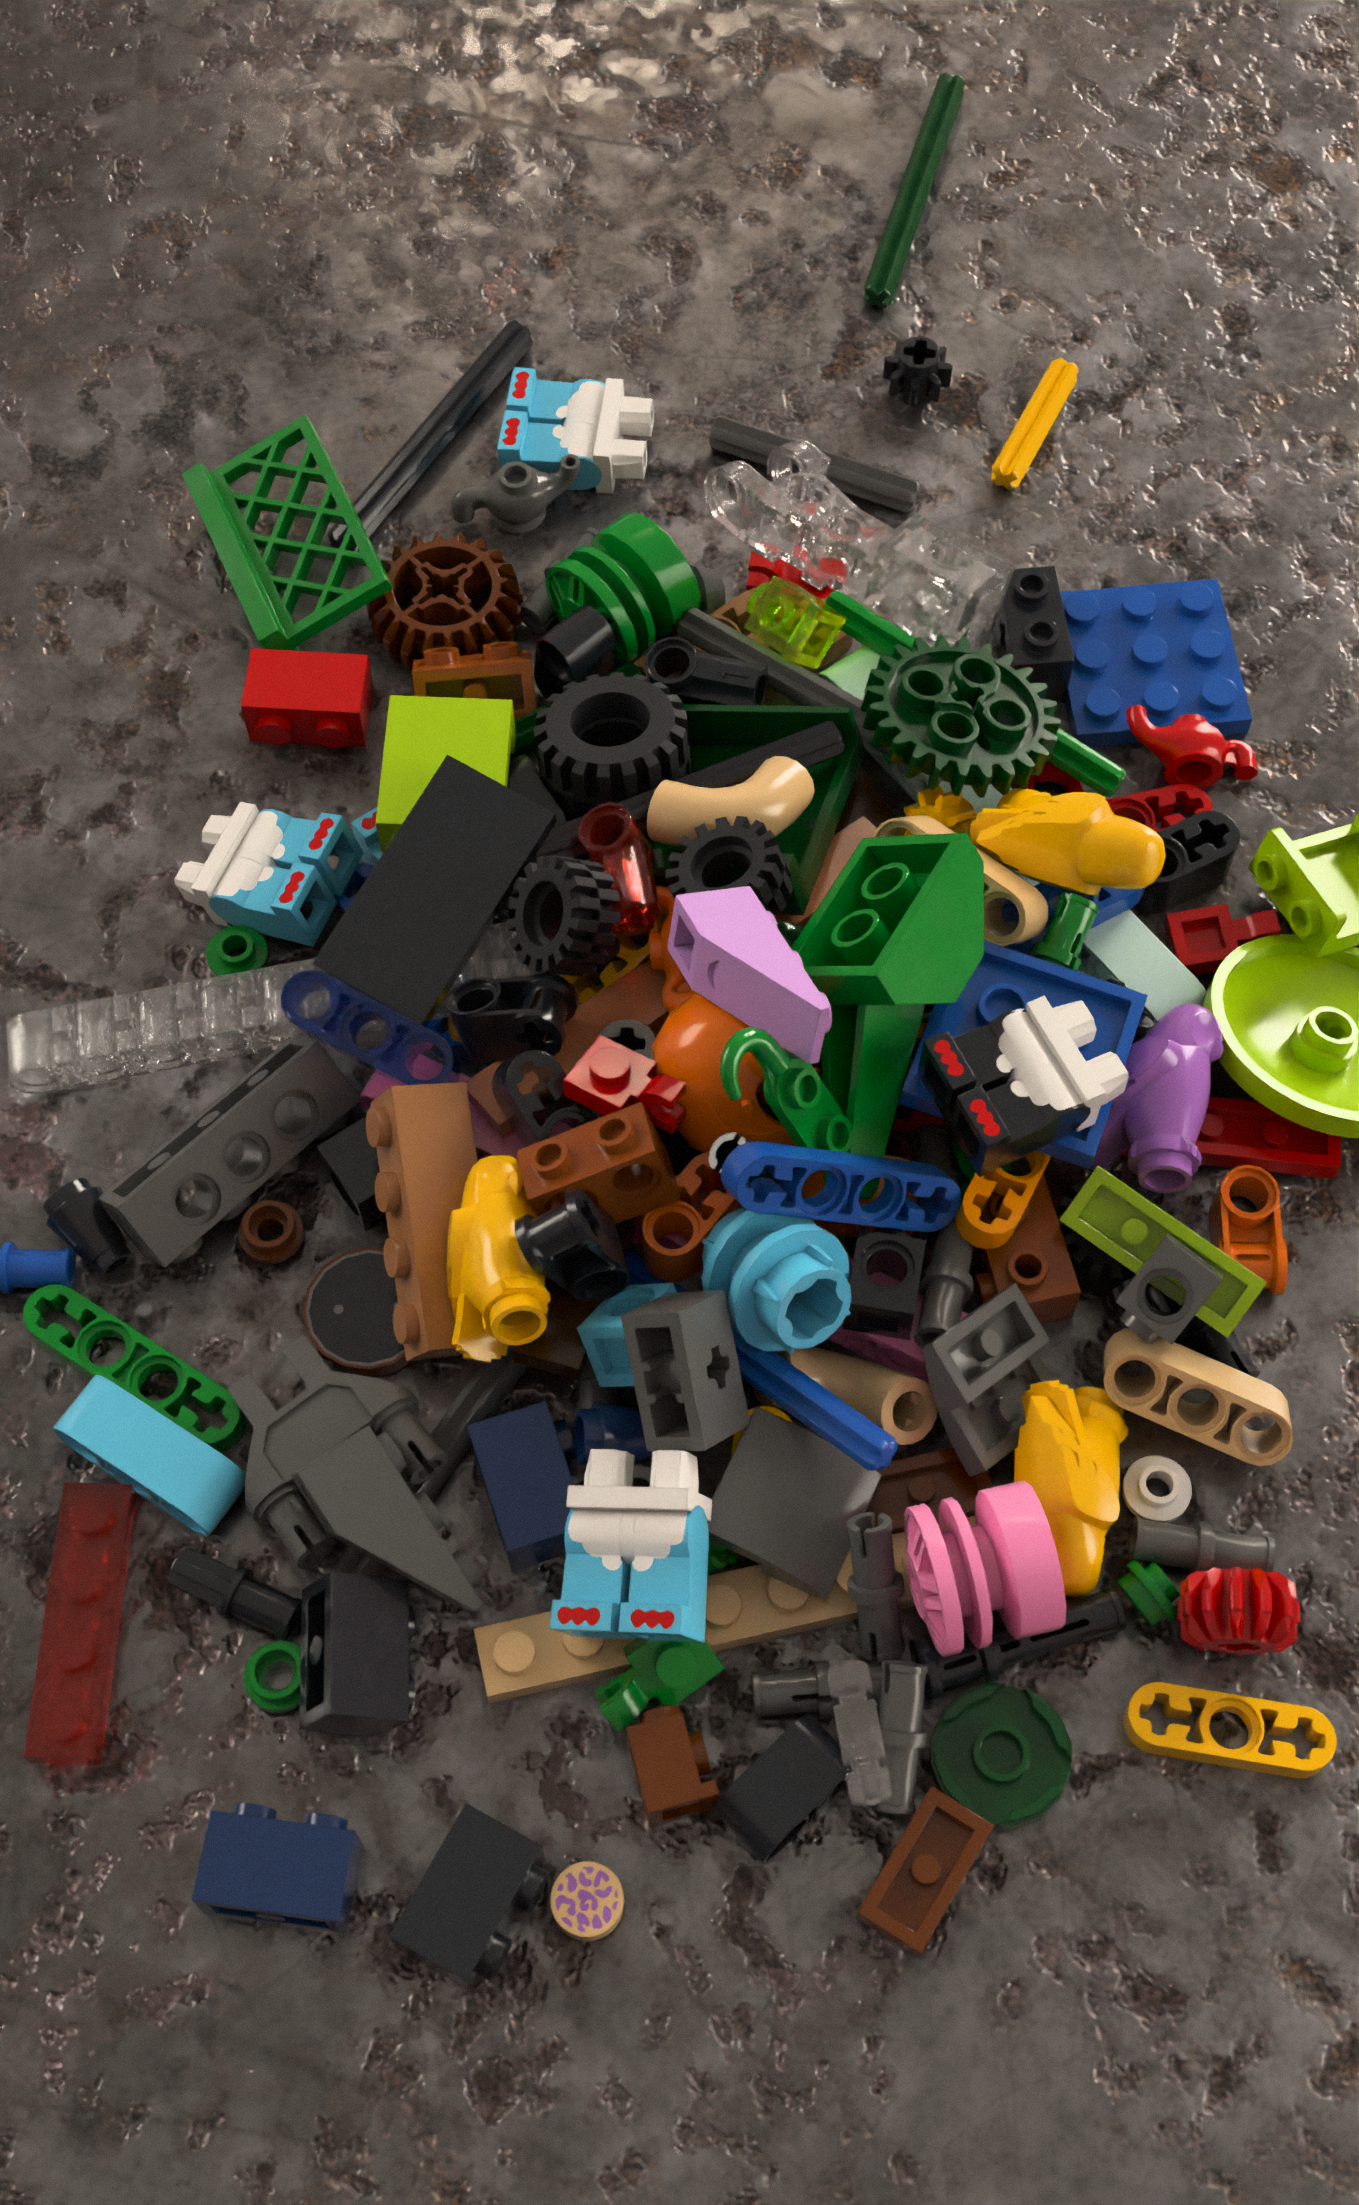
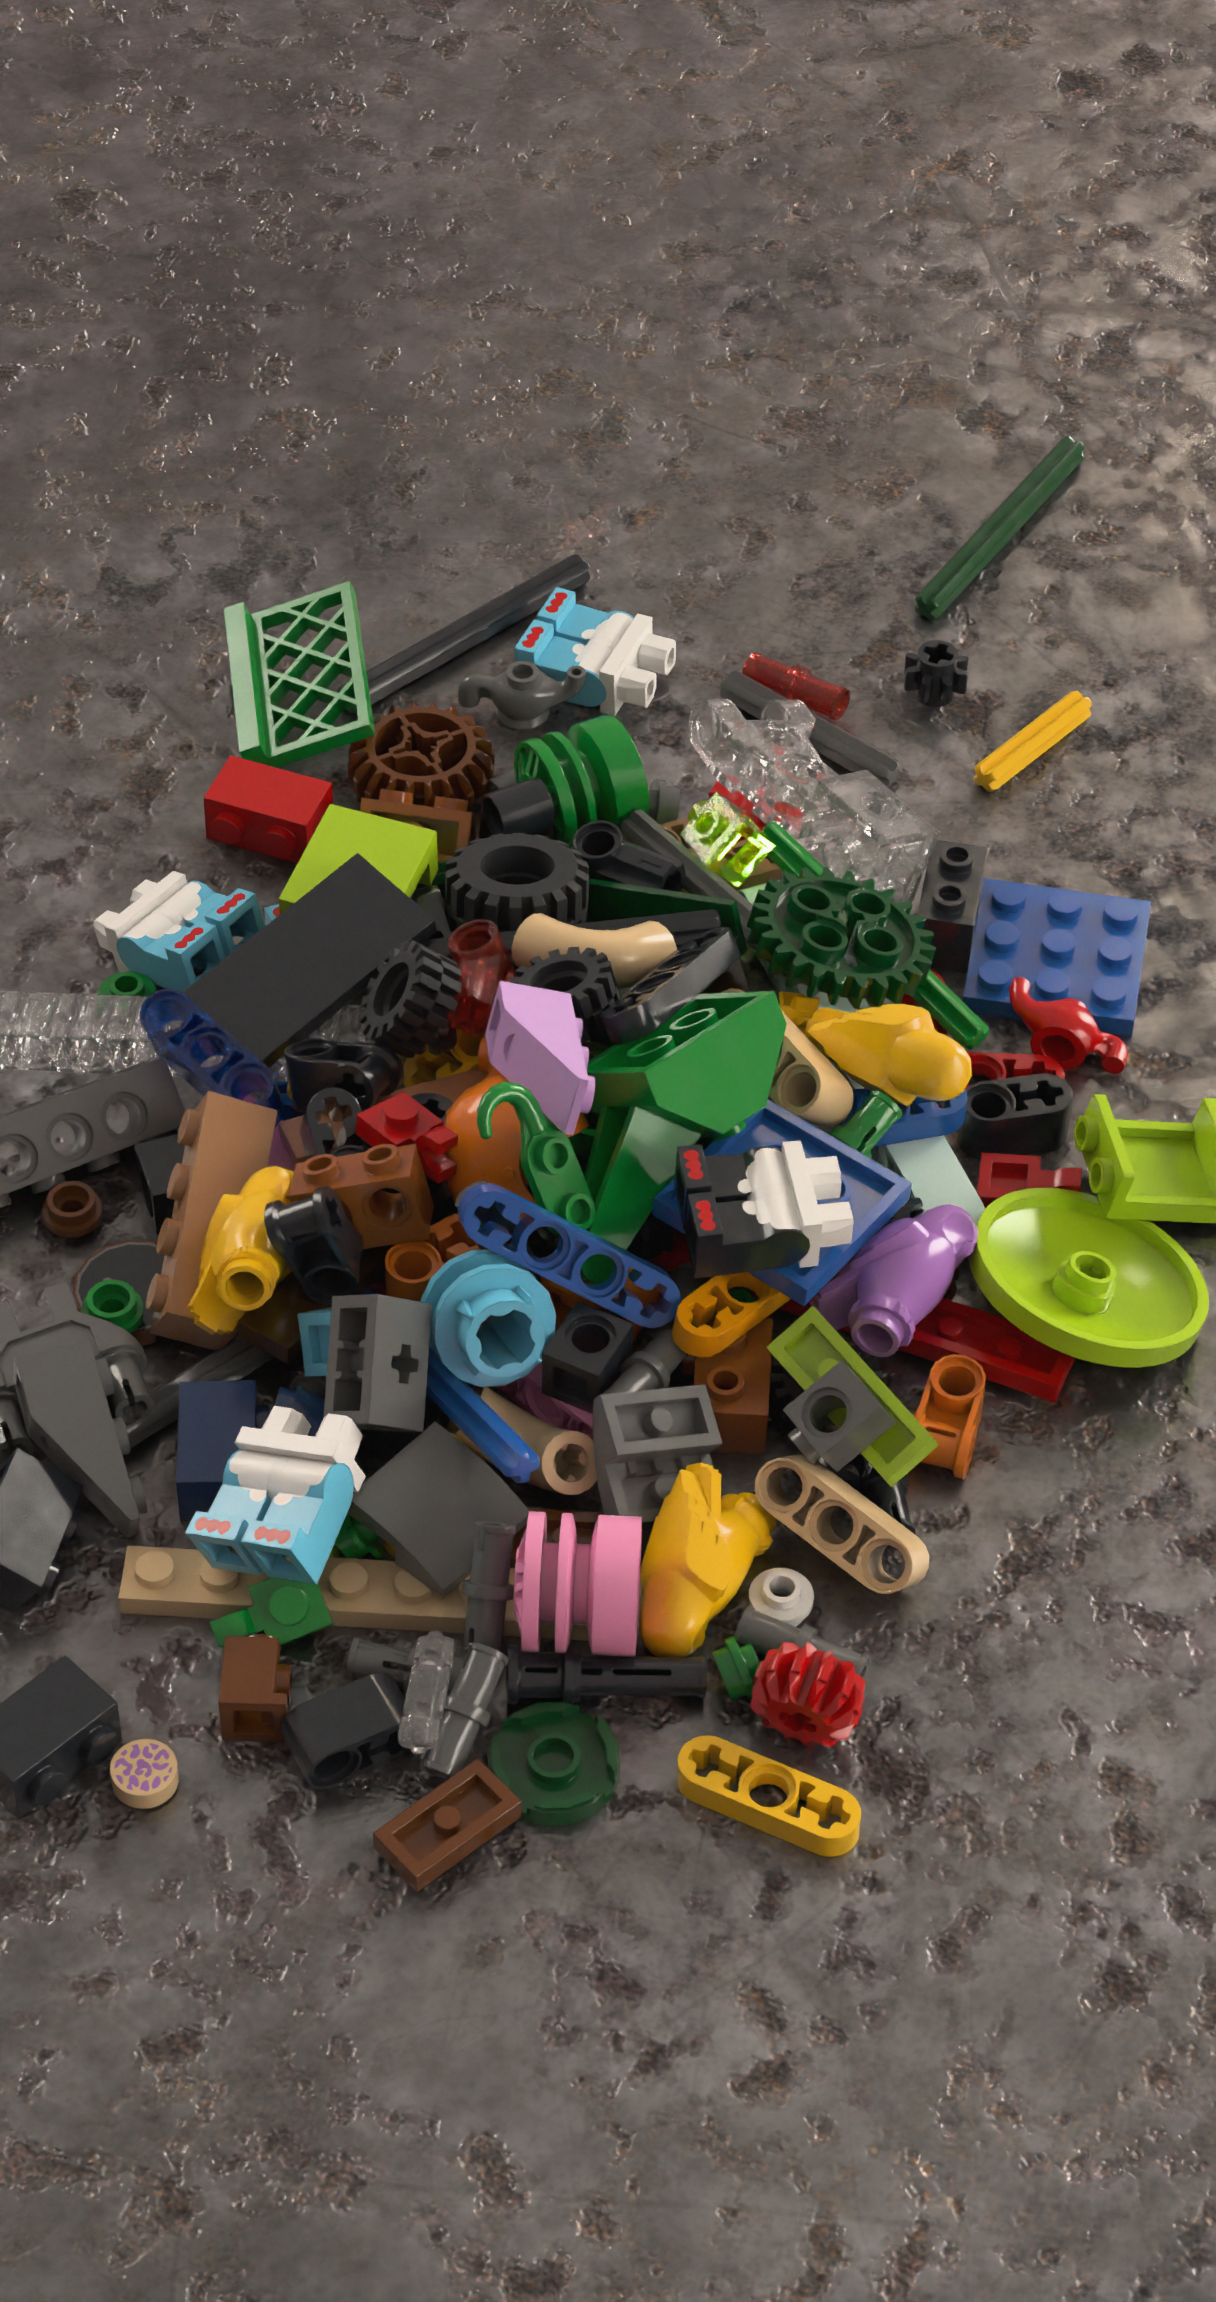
camera: 15 degrees right, 15 degrees down
none -> green plate [81,1279,144,1333]
none -> black beam [600,927,741,1045]
none -> clear red pin [742,652,850,721]

